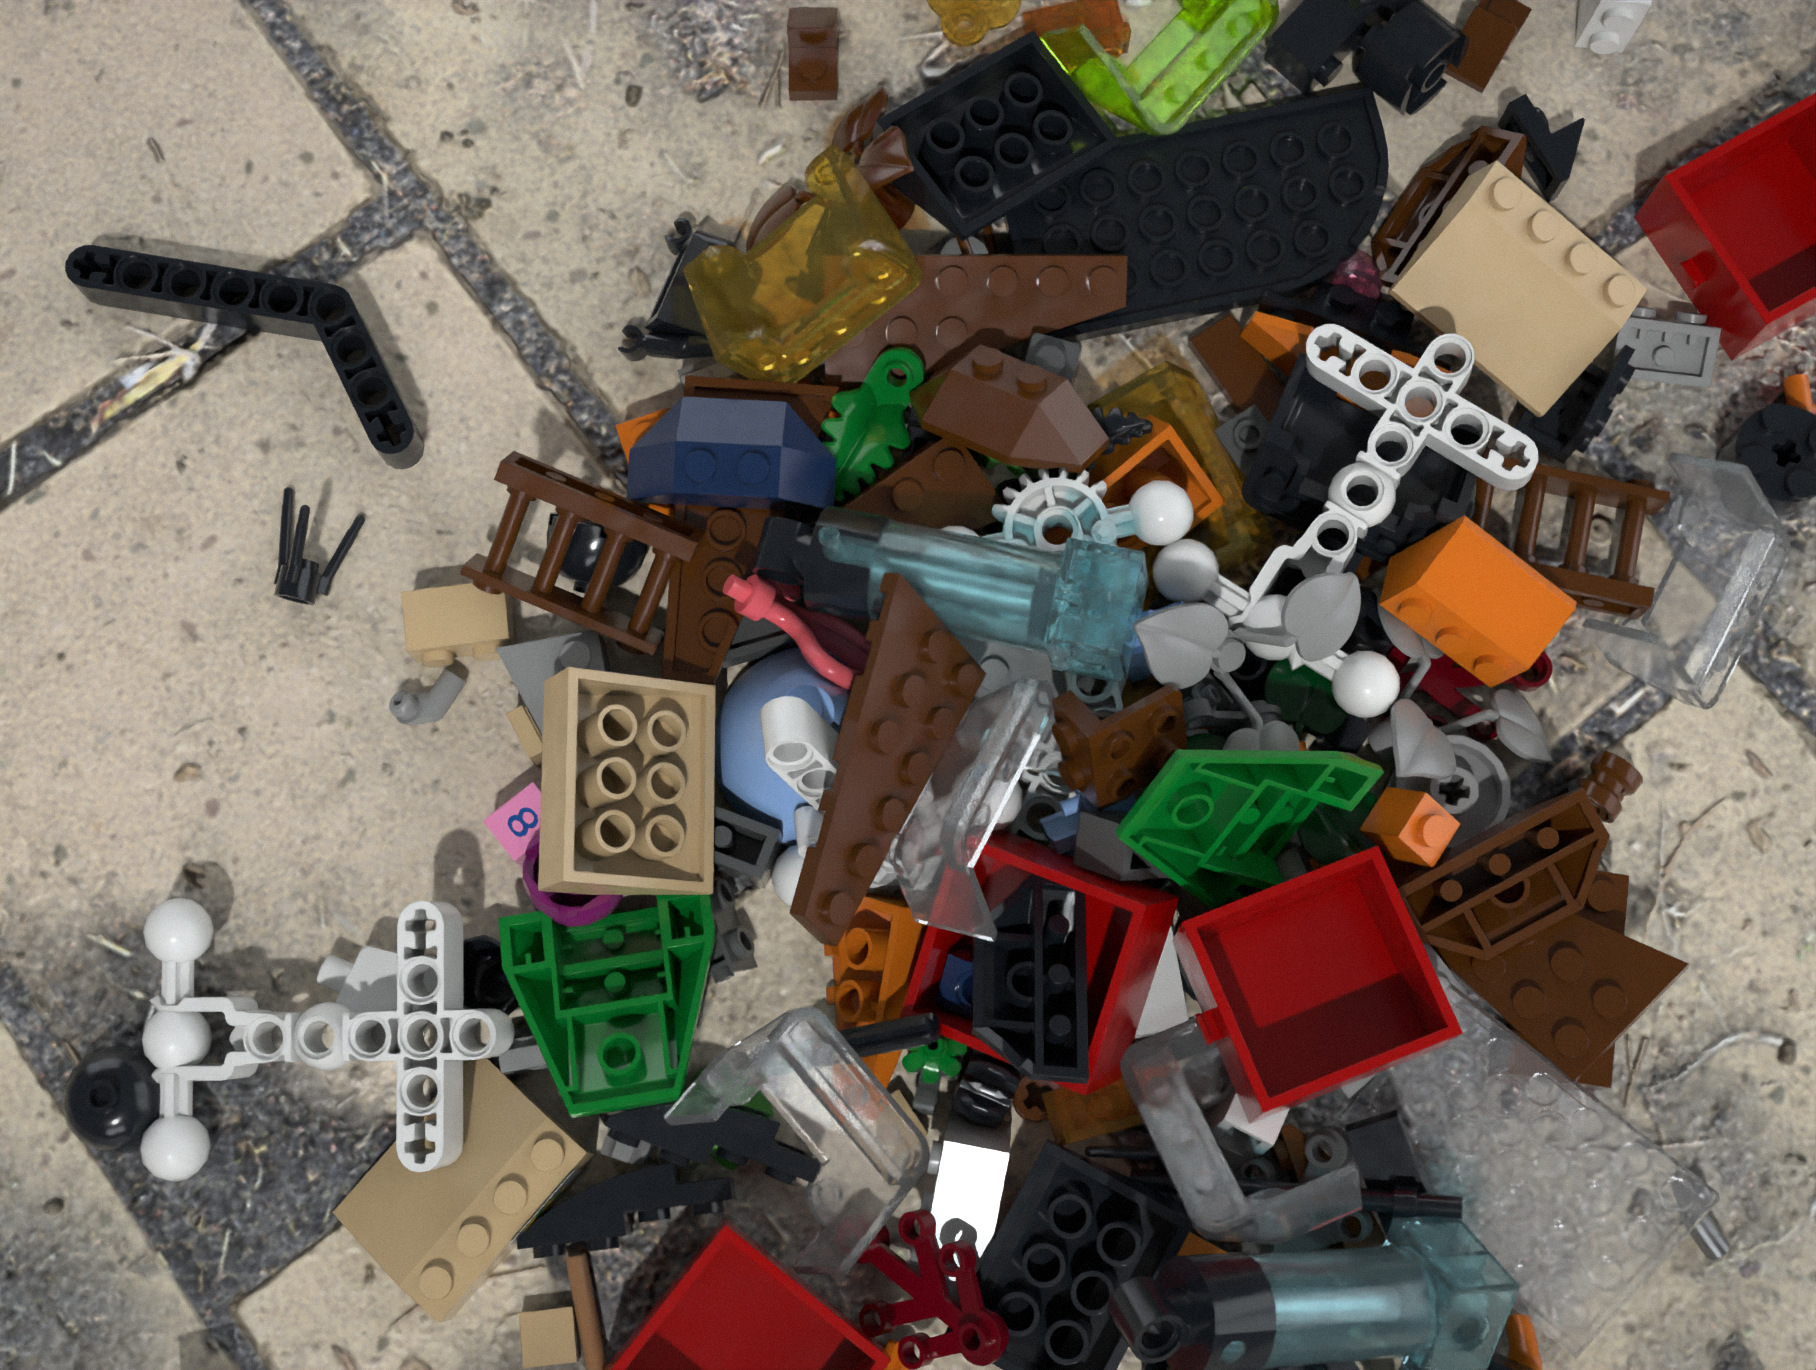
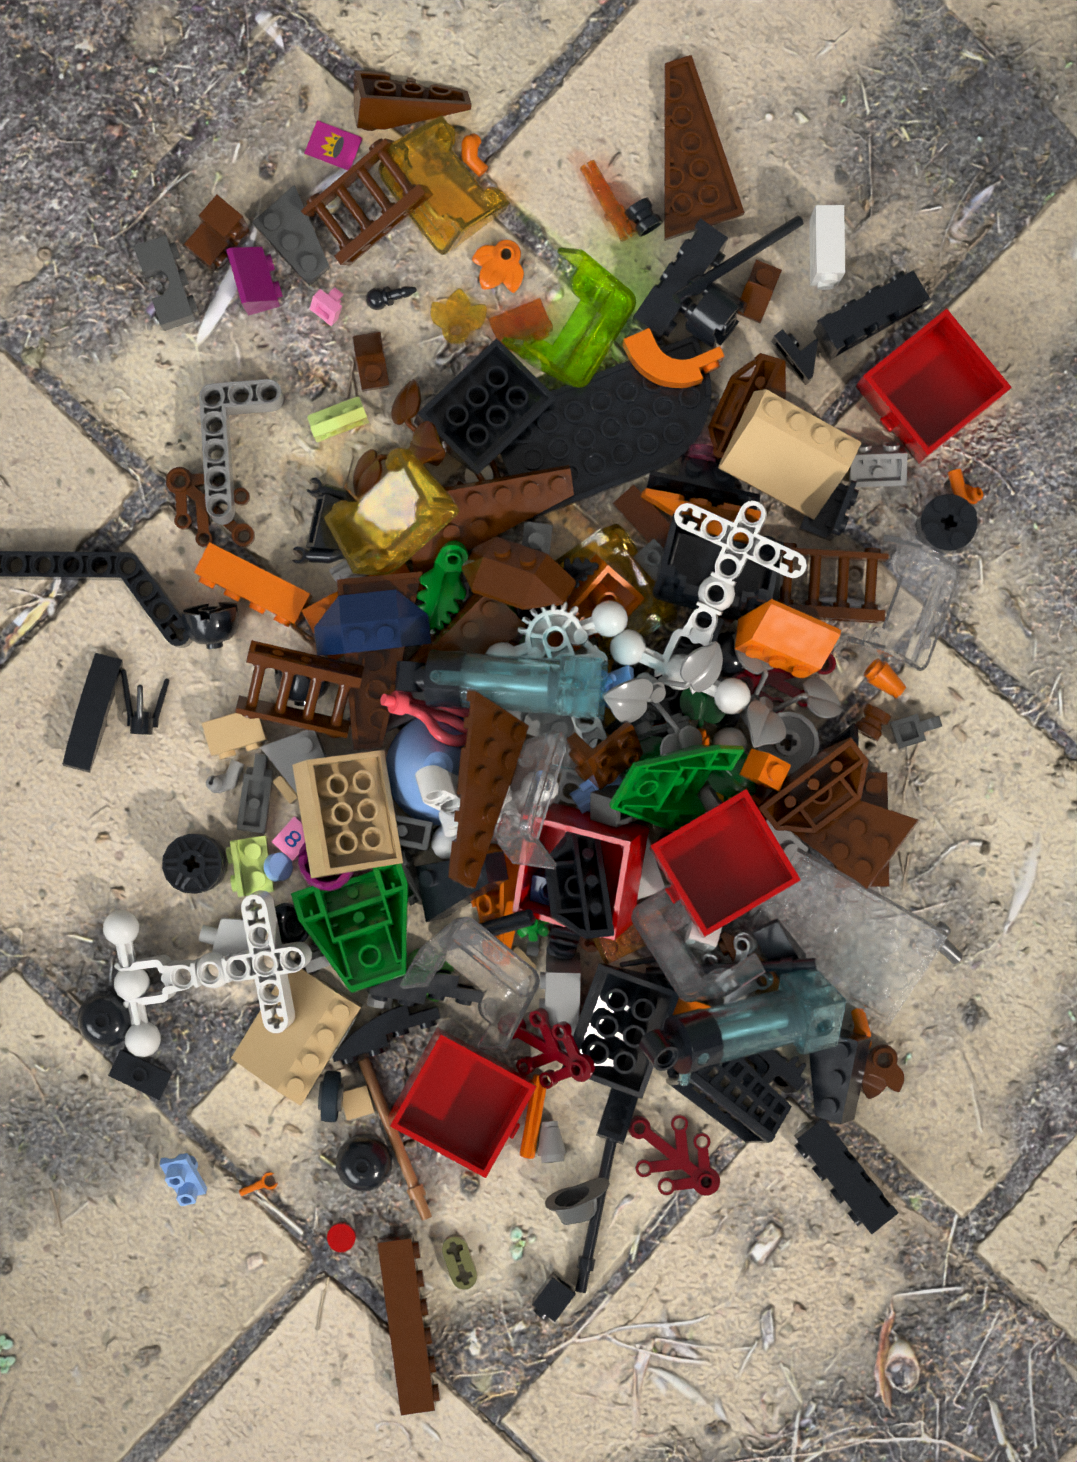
camera: 15 degrees left, 10 degrees up
none -> black slope [62,653,123,773]
none -> black plate [108,1049,173,1100]
none -> black wheel [162,834,228,894]
none -> reddish brown plant [166,467,255,548]
none -> black cylinder [181,602,239,649]
none -> orange brick [194,542,313,627]
none -> light grey beam [199,379,284,525]
none -> yellowish green bracket [226,835,275,897]
none -> dark grey hinge [237,753,273,834]
none -> light blue tile [264,852,293,882]
none -> yellowish green bracket [307,397,369,443]
none -> black wheel [318,1071,344,1122]
none -> black wedge [416,851,509,922]
none -> orange arch [622,328,725,388]
none -> black wedge [813,270,930,360]
none -> orange cone [864,658,906,699]
none -> dark grey plate [889,714,942,749]

